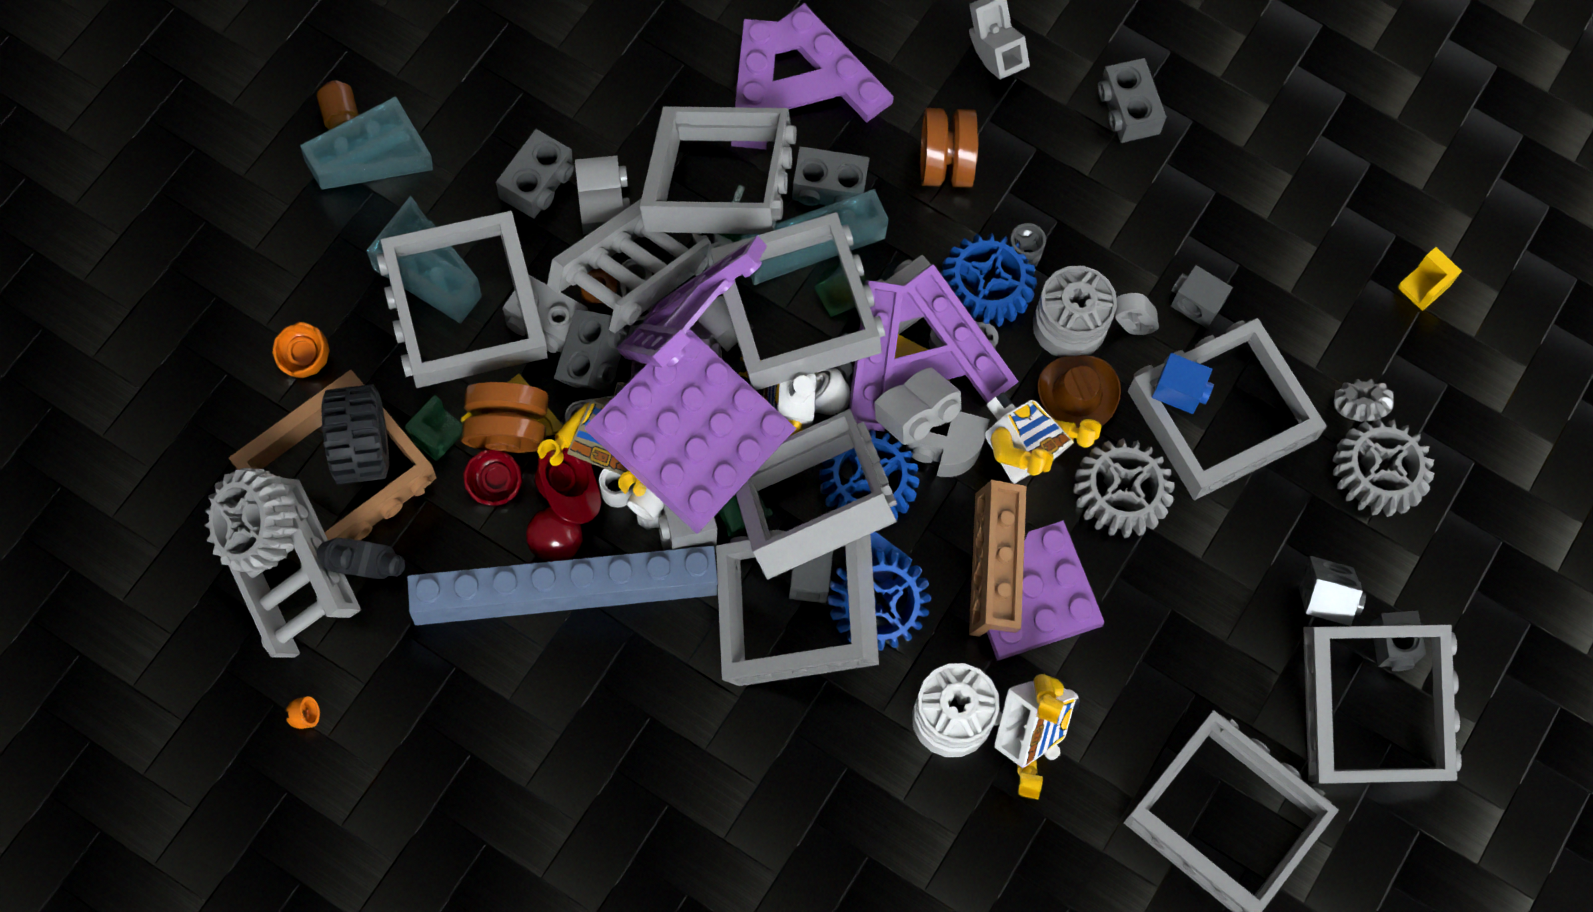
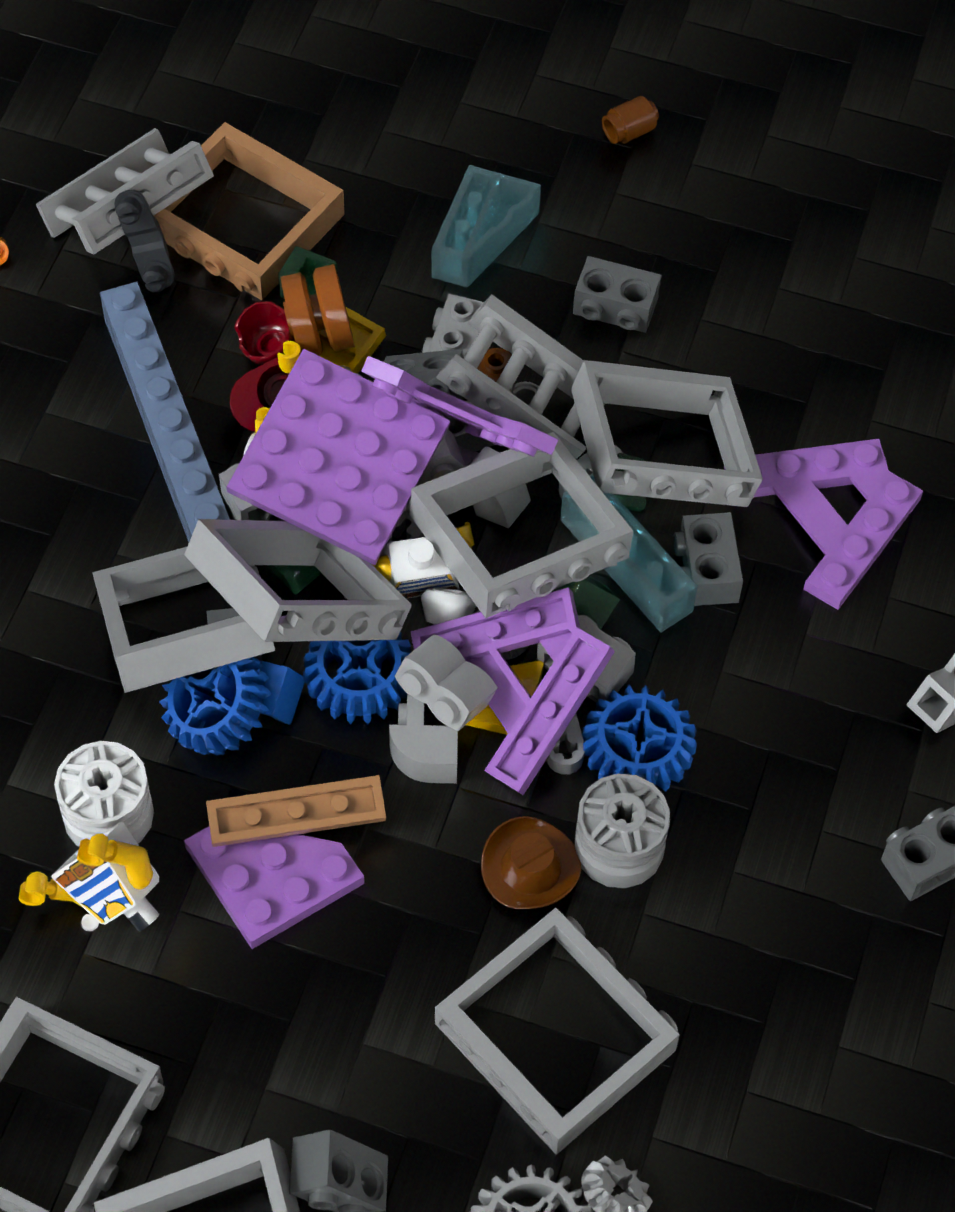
camera: 80 degrees right, 10 degrees down
light grey gear [204,468,298,573] -> none
orange hair [272,322,330,378] -> none
clear light blue wedge [300,97,433,189] -> none
black tyre [321,384,389,484] -> none
light grey window [376,211,547,388] -> none
dark red hair [526,507,583,562] -> none
light grey brick [575,156,630,234] -> none
dark orange wheel [920,108,978,188] -> none
torso [985,392,1101,484] -> none
dark grey wheel [1008,223,1046,267] -> none
light grey gear [1074,439,1175,538] -> none
light grey beam [1115,293,1159,335] -> none
blue brick [1152,353,1214,414] -> none
dark grey brick [1171,265,1233,328] -> none

